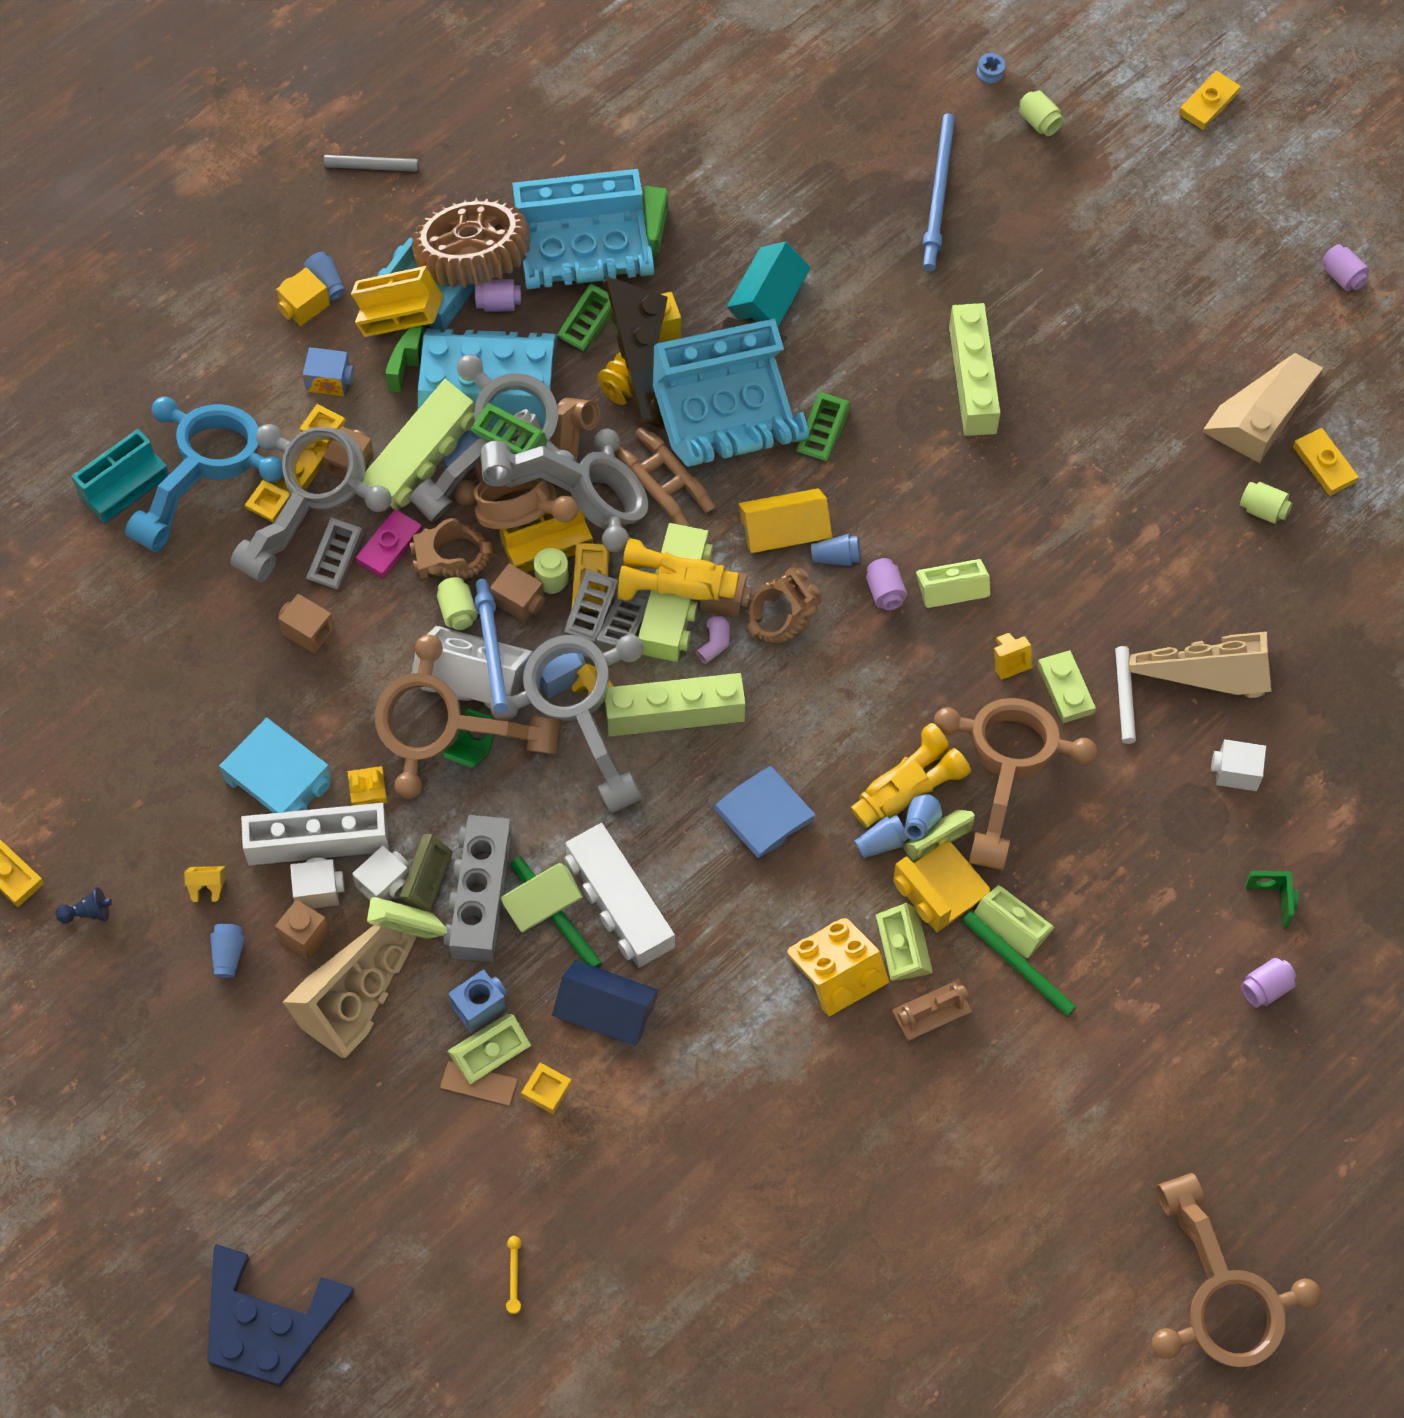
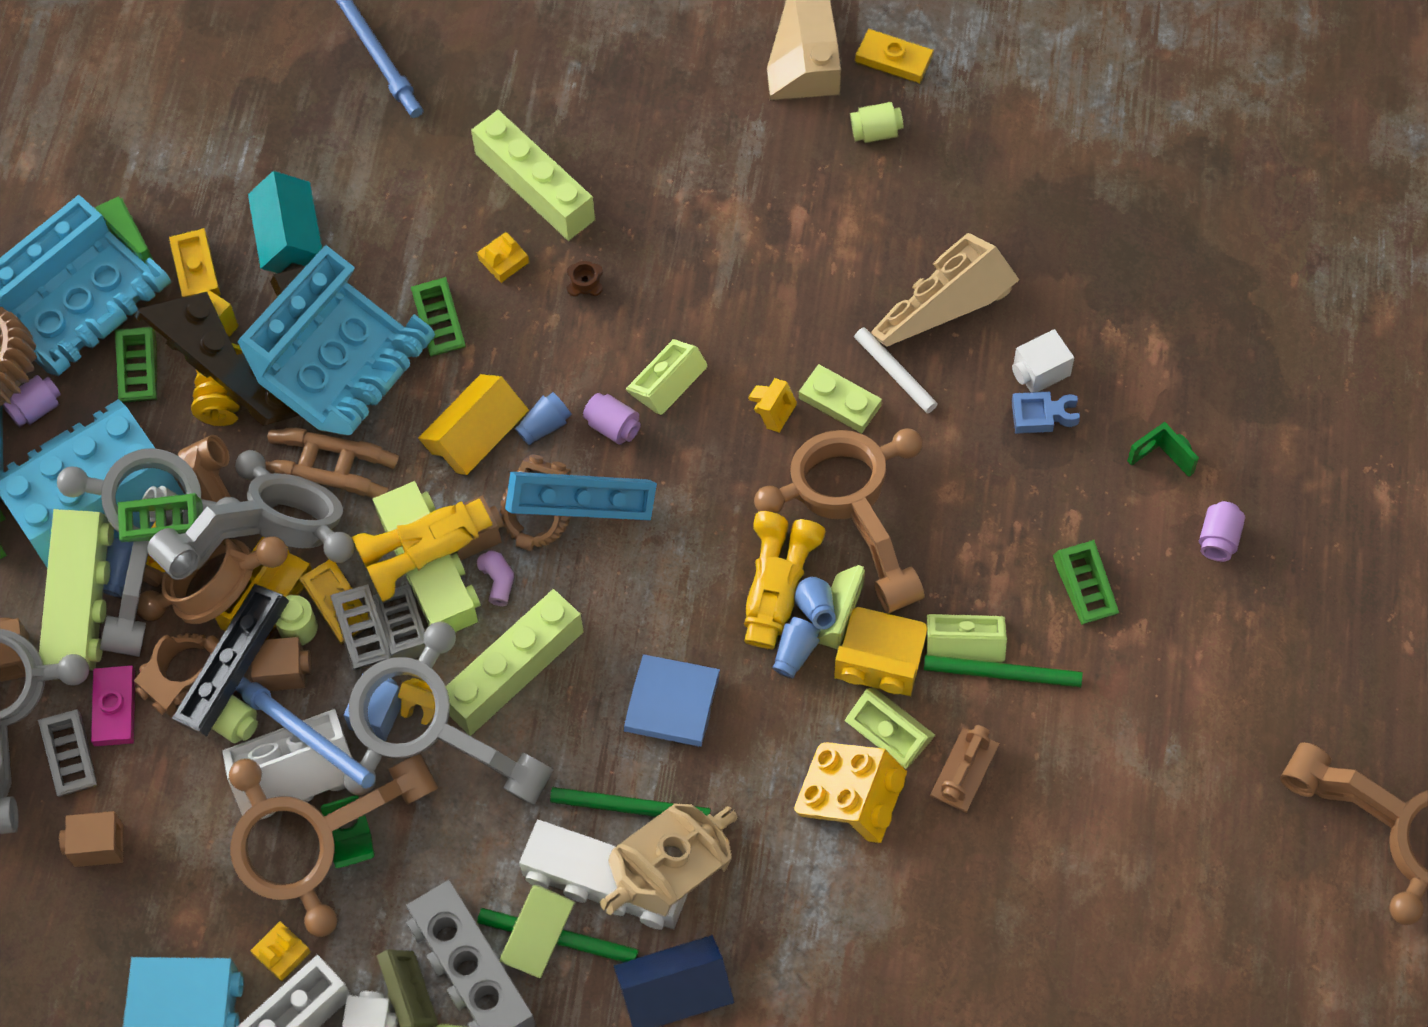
camera: 35 degrees left, 0 degrees up
none -> yellow plate [169,228,221,297]
none -> black tile [172,584,289,737]
none -> yellow tile [477,232,529,283]
none -> dark azure plate [505,472,657,520]
none -> green bar [550,787,711,817]
none -> reddish brown plate [567,261,603,297]
none -> tan plate [600,804,737,917]
none -> medium blue plate [1012,392,1080,434]
none -> bright green slope [1053,540,1119,625]

